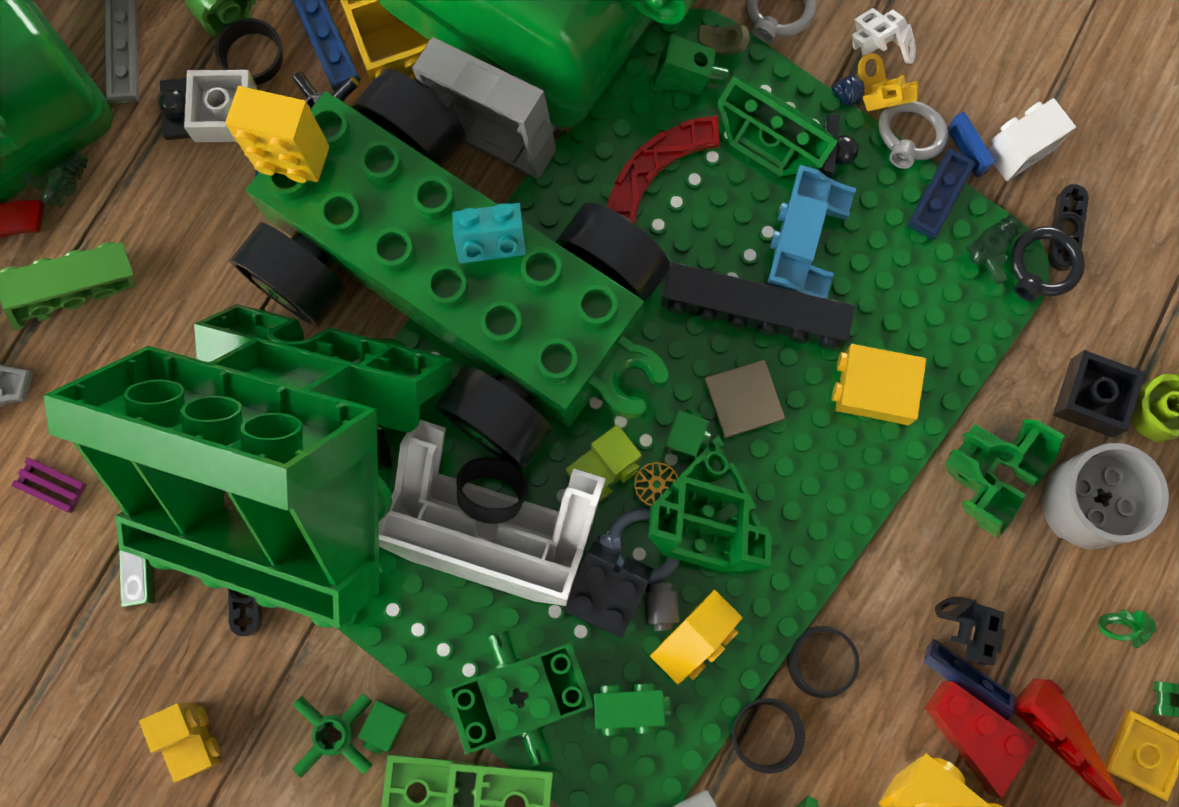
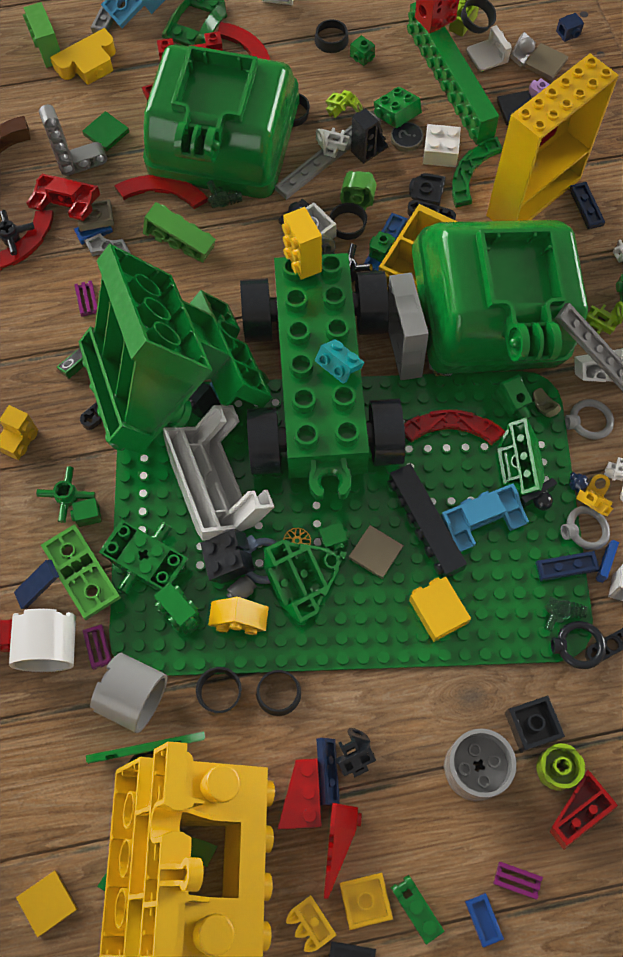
camera: 55 degrees right, 10 degrees down
black tyre [456,457,529,524] -> none
lime brick [565,424,642,503] -> none
green piece [945,419,1065,539] -> none
green piece [1097,609,1157,648] -> none
none -> green brick [369,231,395,262]

